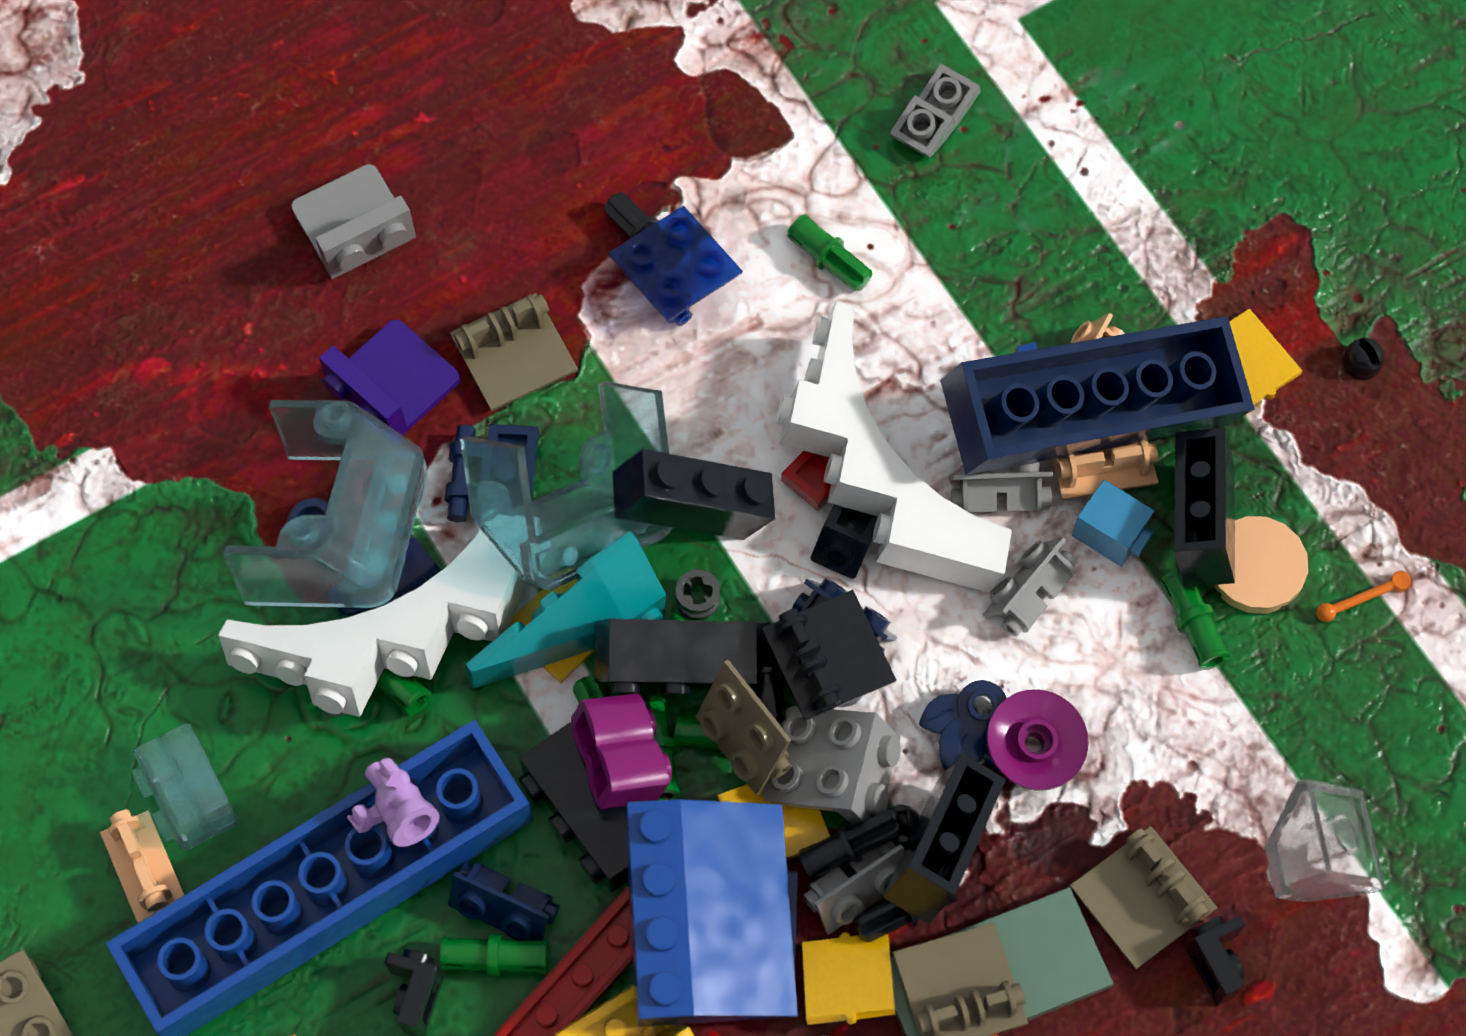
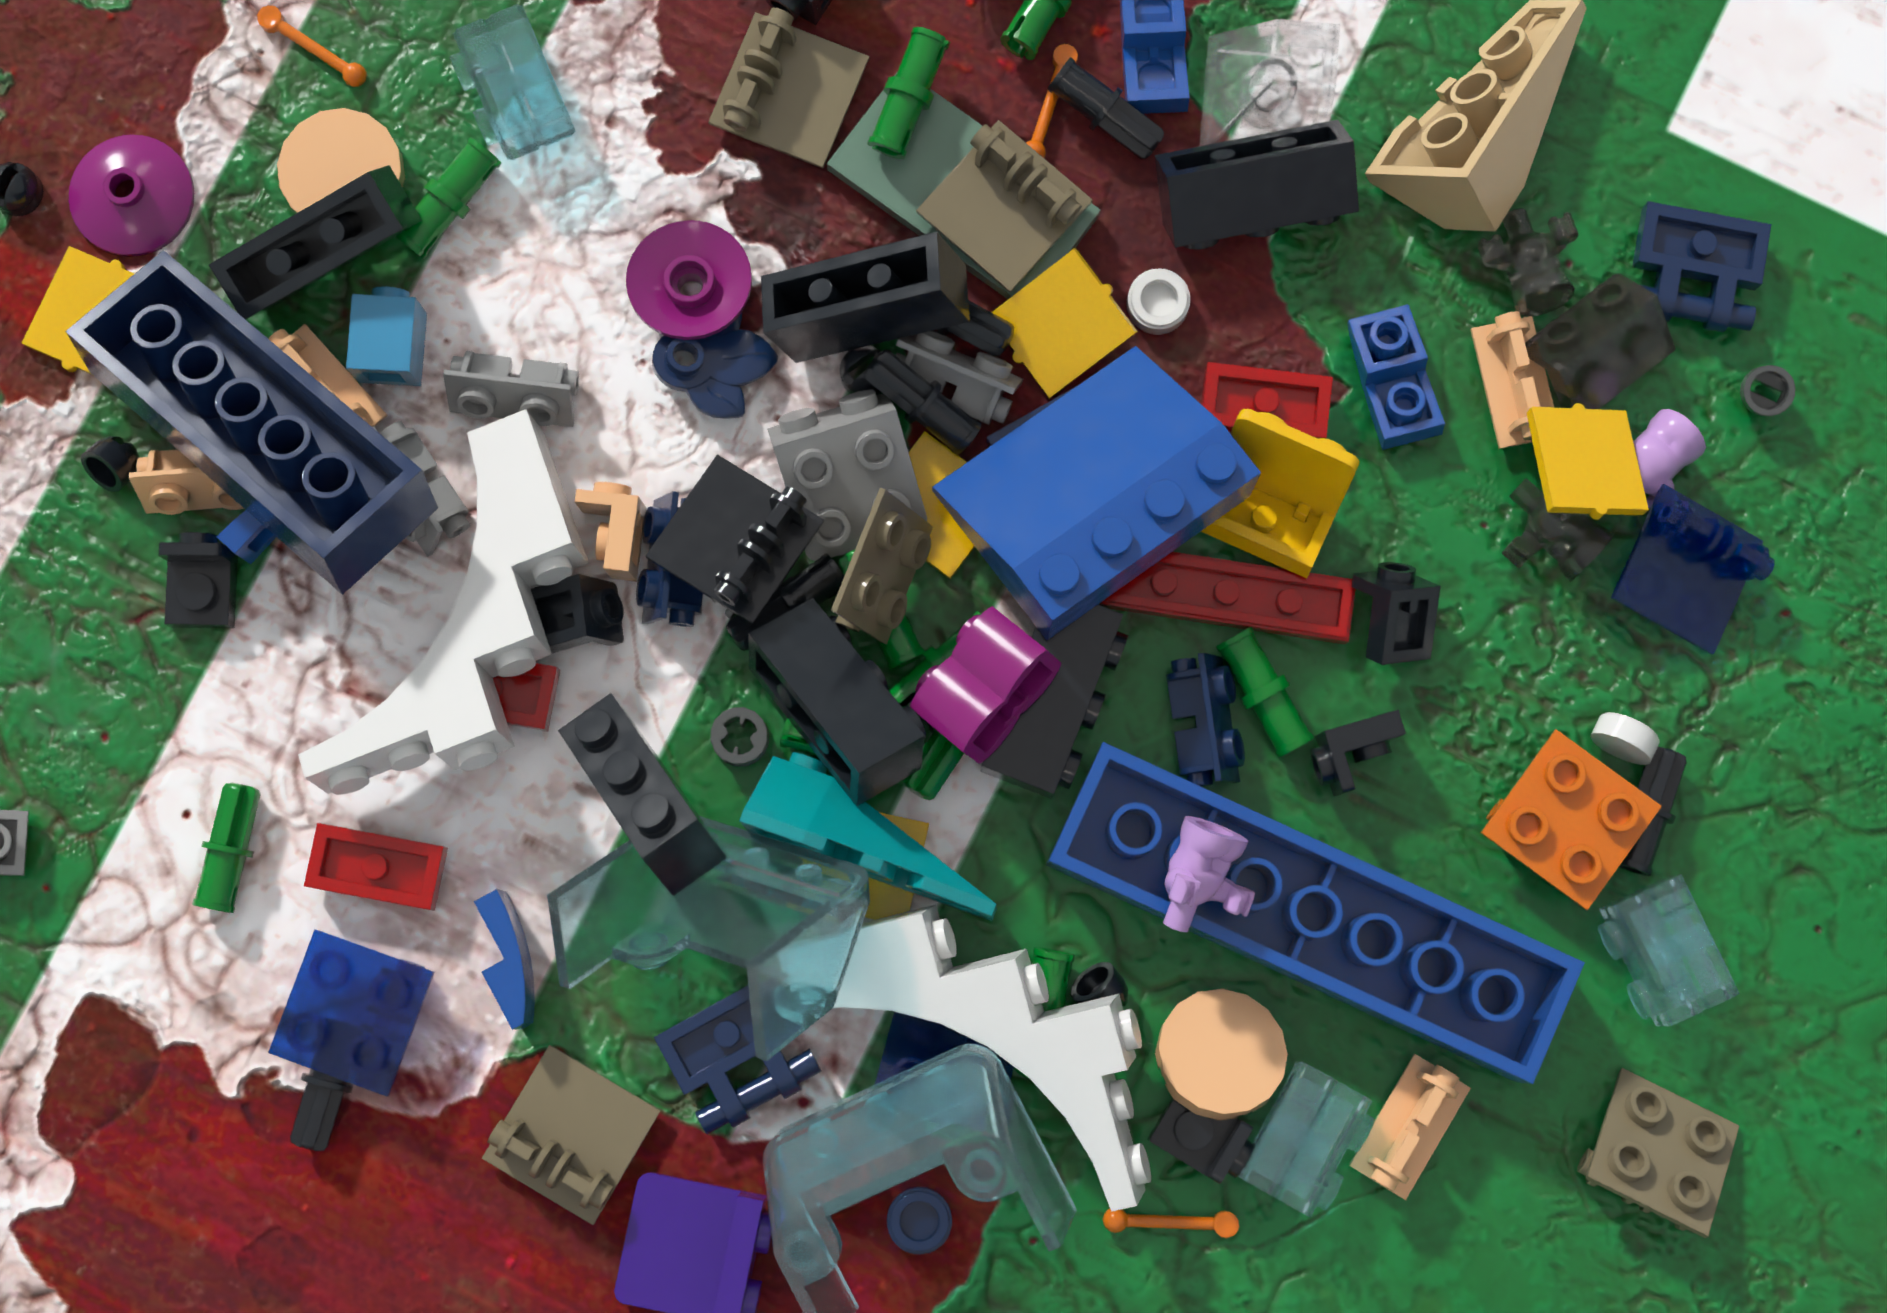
camera: 125 degrees left, 15 degrees up
none -> magenta dish [69,135,194,257]
none -> black hinge [81,436,139,492]
none -> black bracket [158,532,238,628]
none -> red plate [304,823,448,911]
none -> clear light blue brick [449,4,576,160]
none -> blue slope [474,889,535,1030]
none -> light nougat bracket [574,482,647,582]
none -> green pin [867,27,950,159]
none -> black hinge [1071,962,1128,1007]
none -> orange hinge [1103,1208,1239,1238]
none -> black bracket [1147,1097,1255,1184]
none -> light nougat tile [1155,989,1288,1121]

